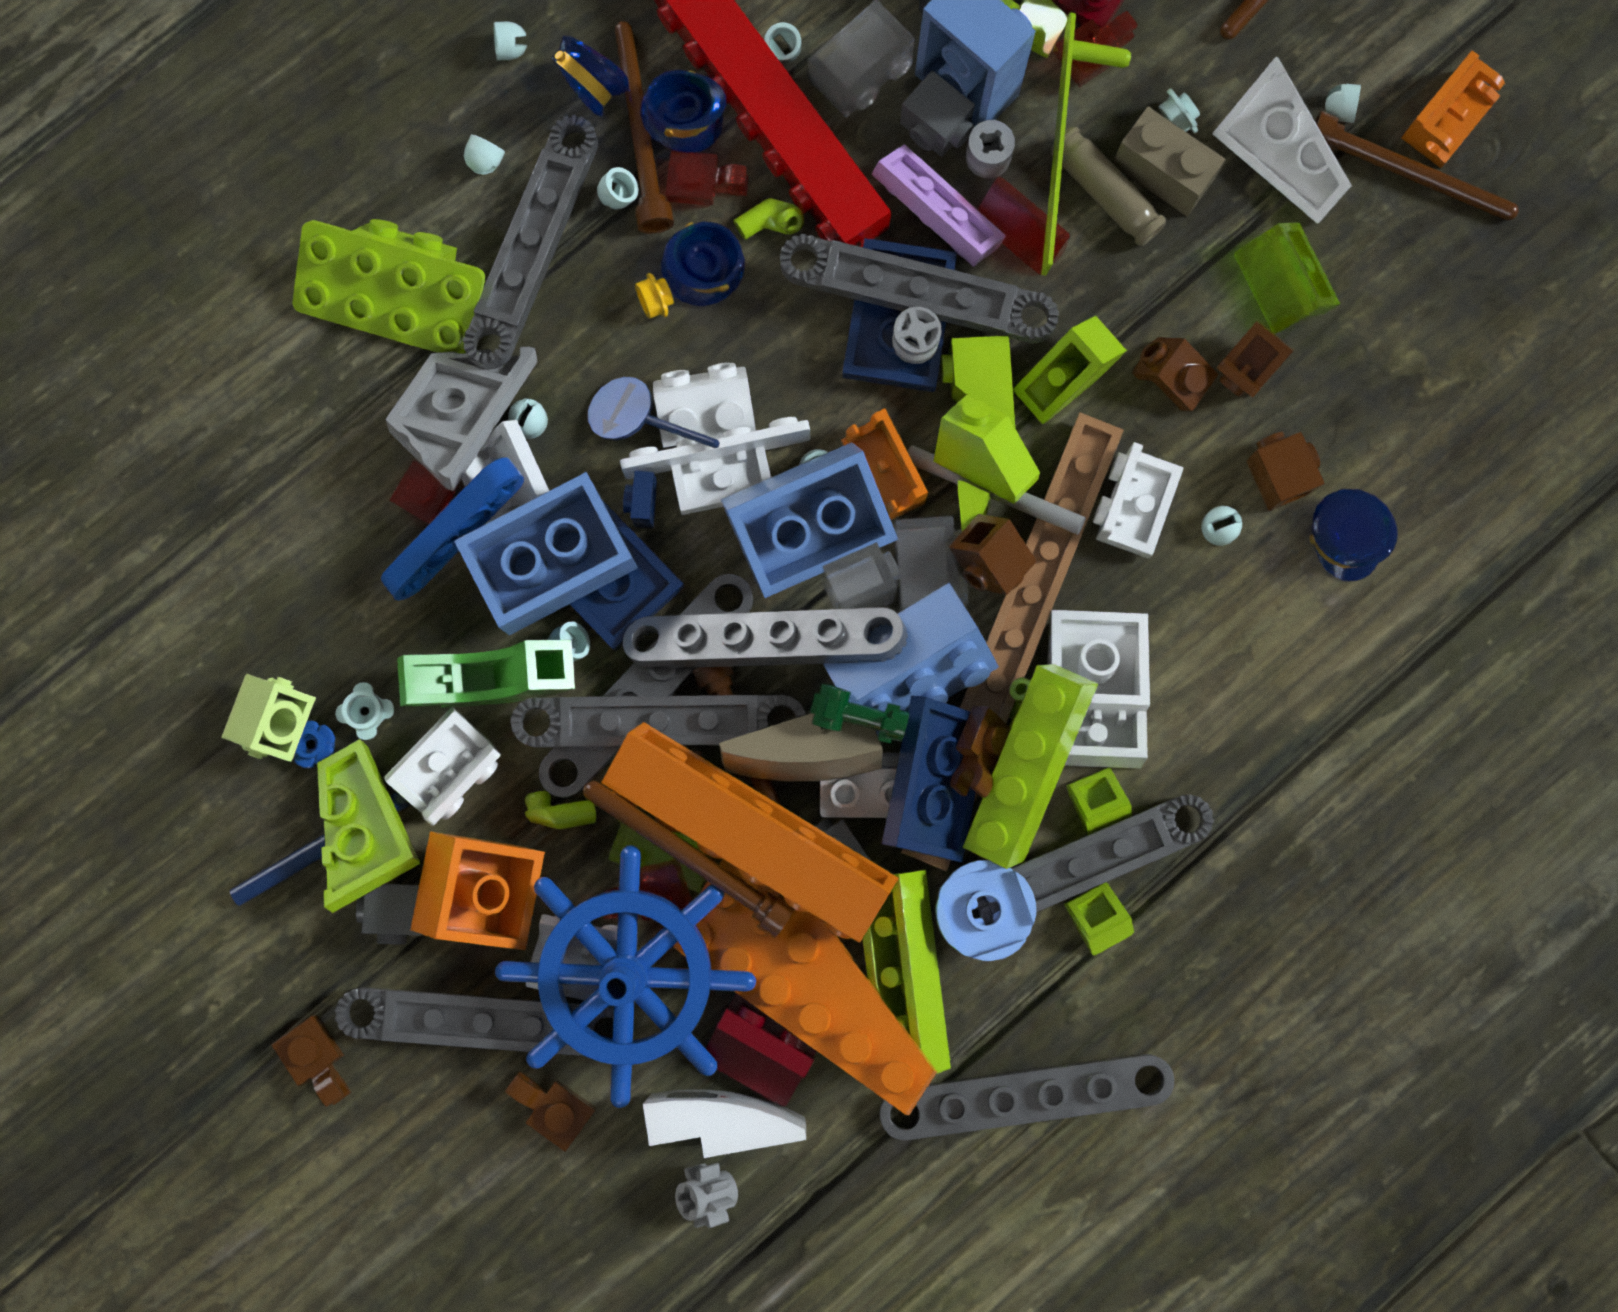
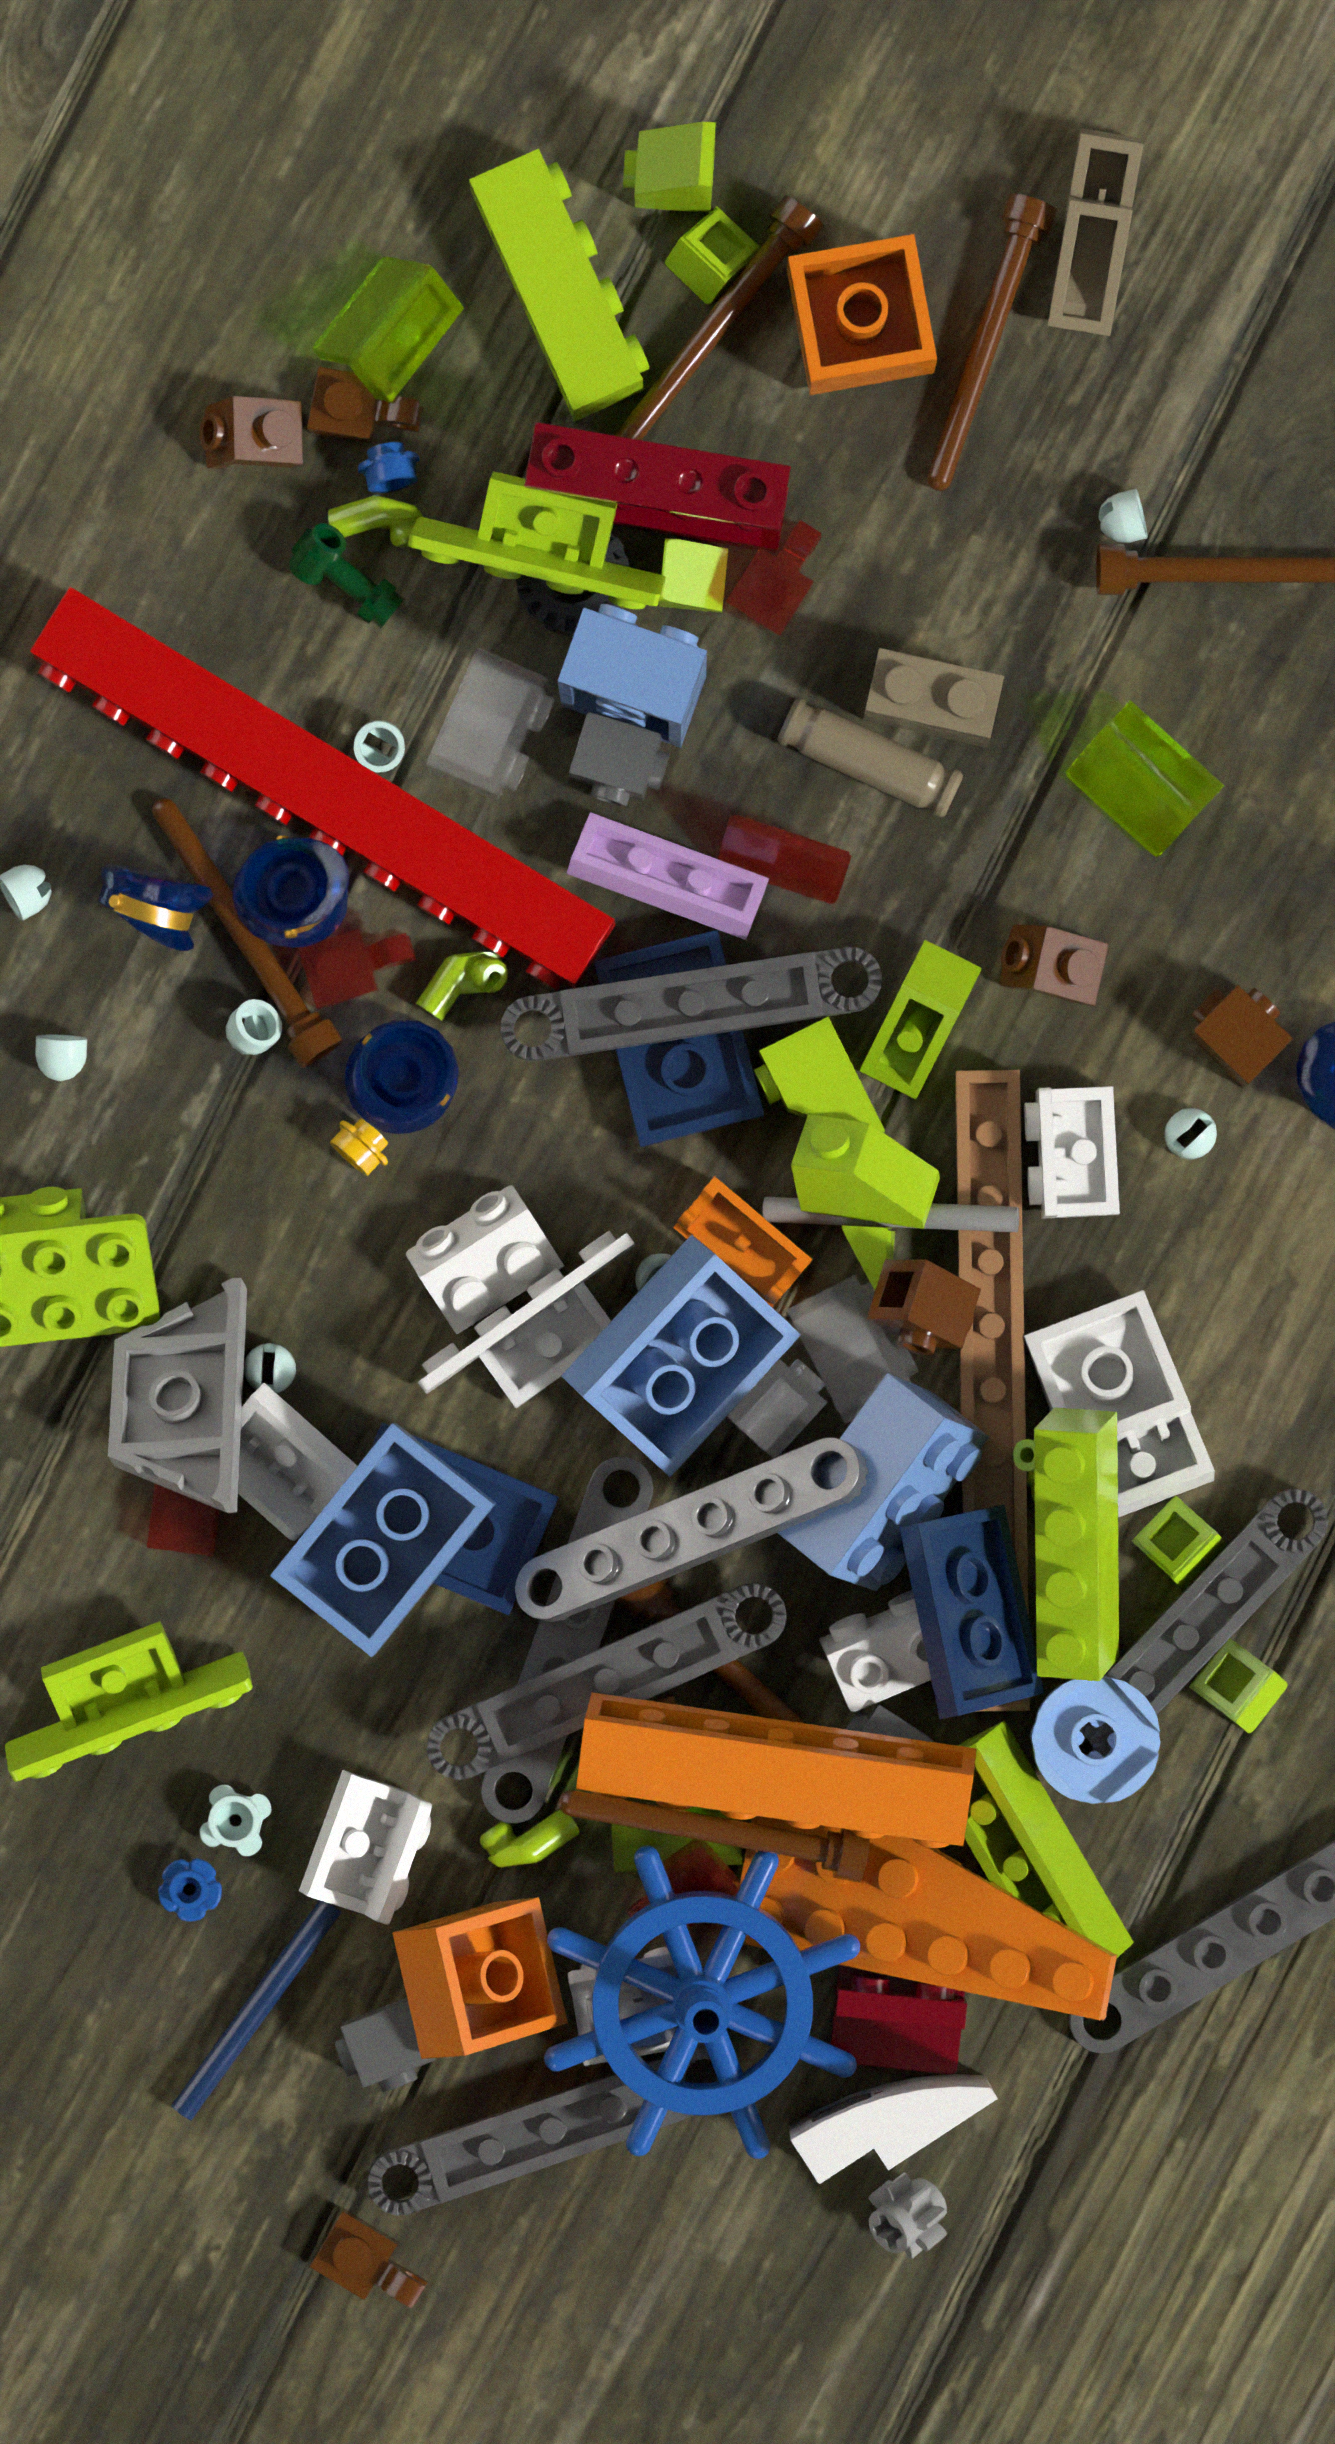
camera: 20 degrees left, 5 degrees up
yellowish green head [221,674,316,762] -> none
lime wing [317,739,421,913] -> none
blue beam [381,457,524,601] -> none
bright green arch [397,640,575,708] -> none
flat silver plate [463,115,598,370] -> none
reddish brown plate [505,1071,596,1152] -> none
light aqua hinge [548,622,590,662] -> none
piece [588,377,720,448] -> none
dark blue plate [623,471,658,529] -> none
dark tan slope [719,713,883,782] -> none
dark green bar [810,684,909,743] -> none
light grey wheel [892,306,942,364] -> none
reddish brown plate [950,706,1011,798] -> none
light grey wheel [966,120,1015,178] -> none
lime piece [1042,12,1131,276] -> none
light aqua plate [1158,88,1200,134] -> none
white wing [1212,57,1352,224] -> none
reddish brown bracket [1216,320,1294,397] -> none
orange hinge [1401,50,1505,168] -> none
none -> lime bracket [5,1621,253,1782]

